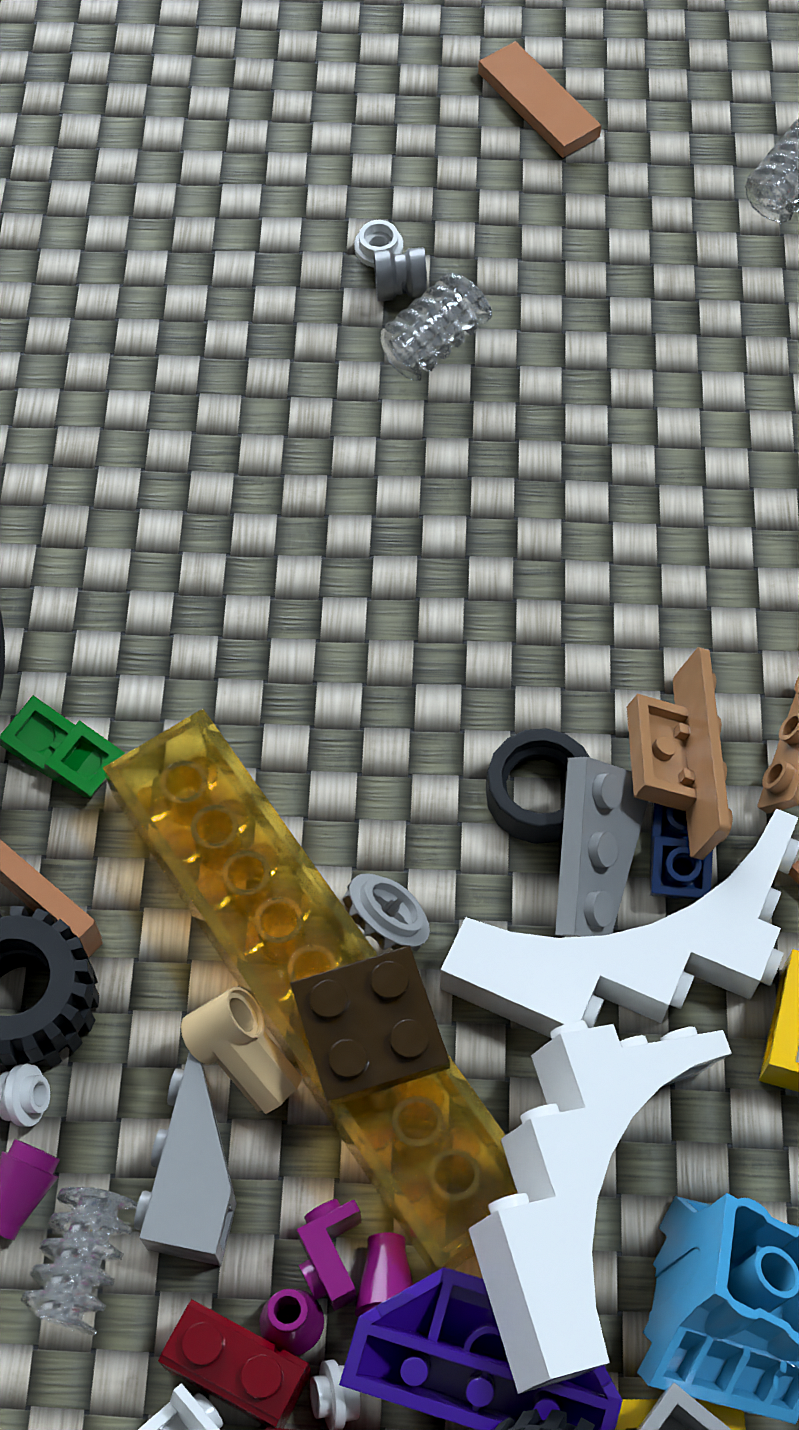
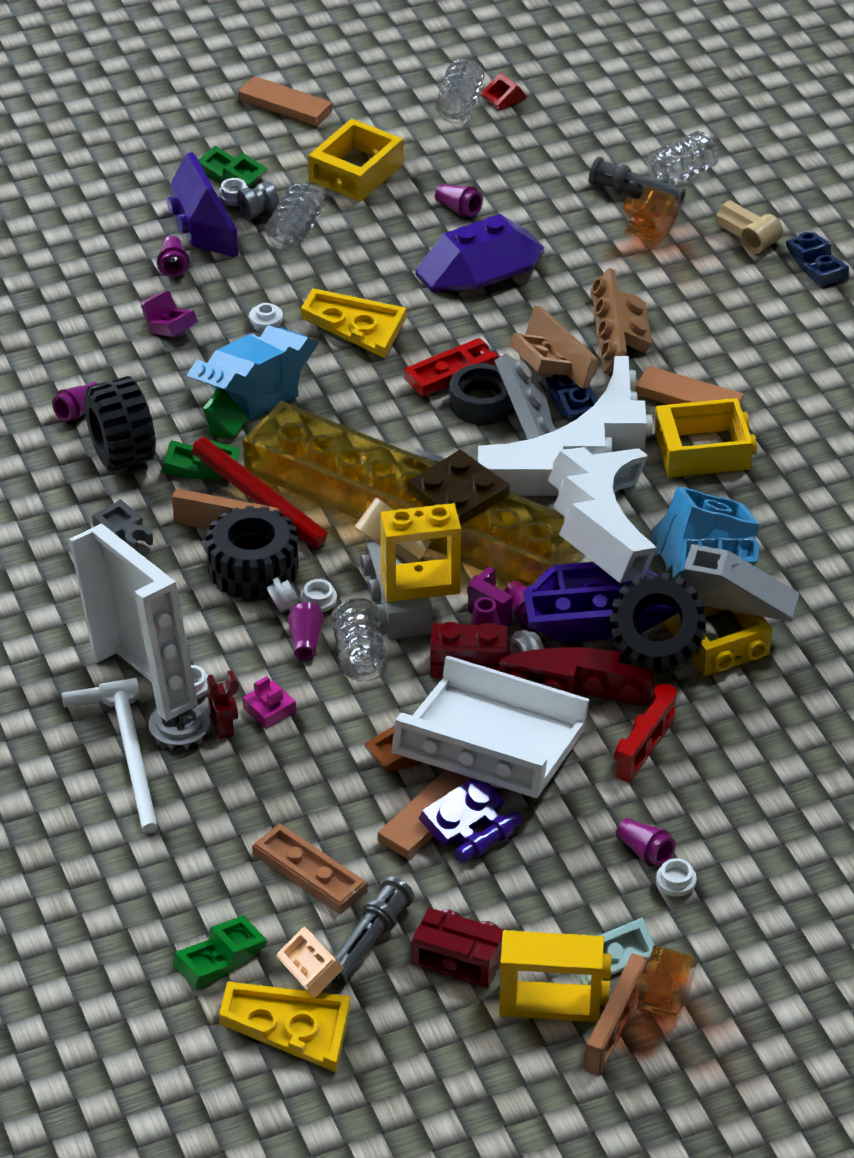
camera: 25 degrees left, 20 degrees down
none -> magenta bracket [141,290,198,339]
none -> magenta cone [157,236,190,277]
none -> dark purple wedge [167,152,239,257]
none -> dark azure slope [187,325,319,420]
none -> red axle [192,437,328,548]
none -> green slope [198,146,267,187]
none -> green slope [203,388,248,438]
none -> white plate [249,303,283,333]
none -> white plate [300,579,337,612]
none -> yellow wing [301,288,407,358]
none -> yellow window [308,118,404,202]
none -> yellow window [380,503,461,602]
none -> red plate [404,338,500,397]
none -> dark purple wedge [415,214,544,292]
none -> magenta cone [435,184,483,218]

